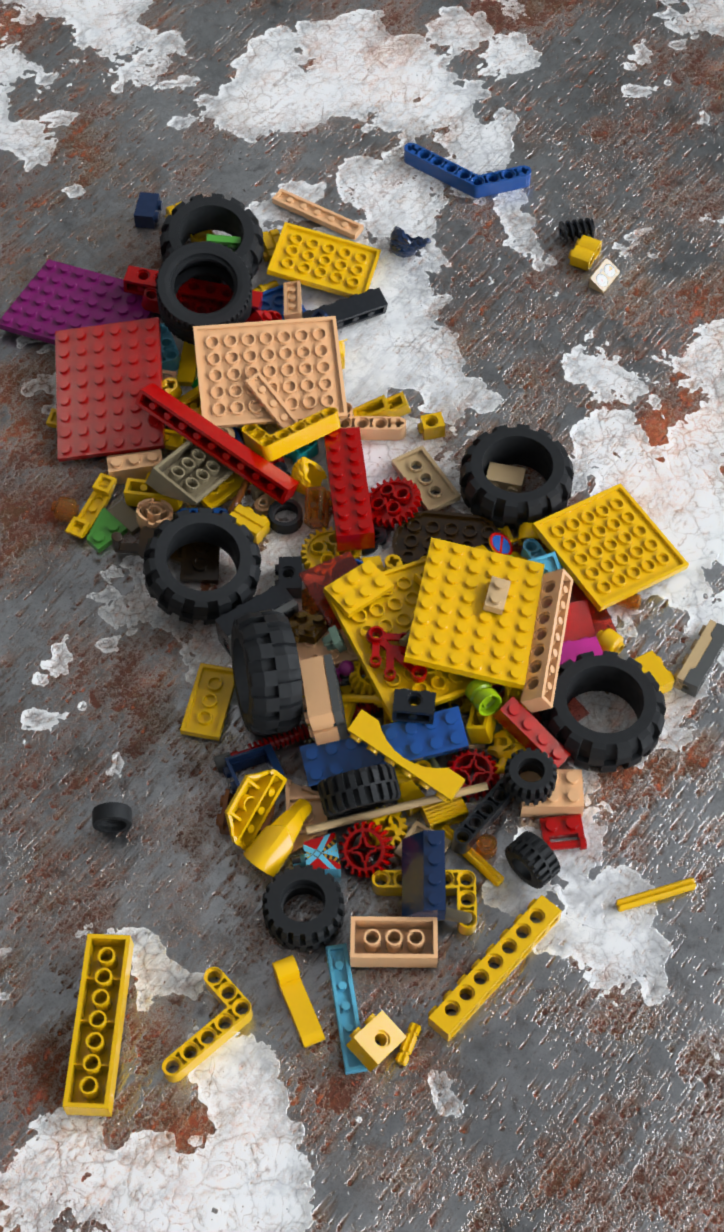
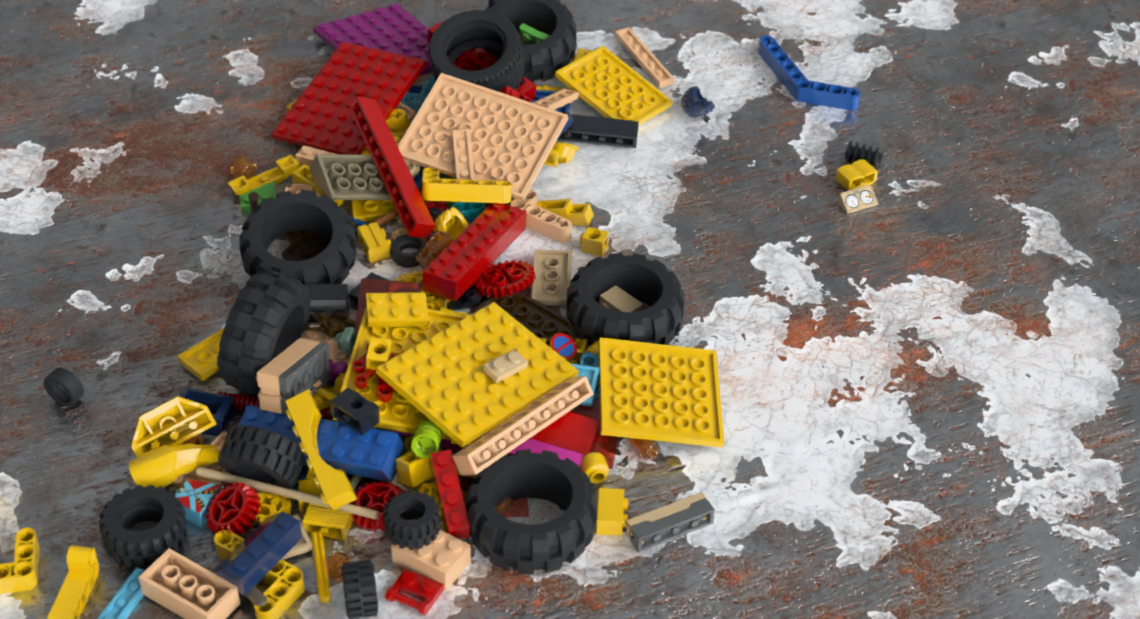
camera: 30 degrees right, 15 degrees down
black beam [451,776,513,854] -> none
none -> yellow brick [366,337,392,370]

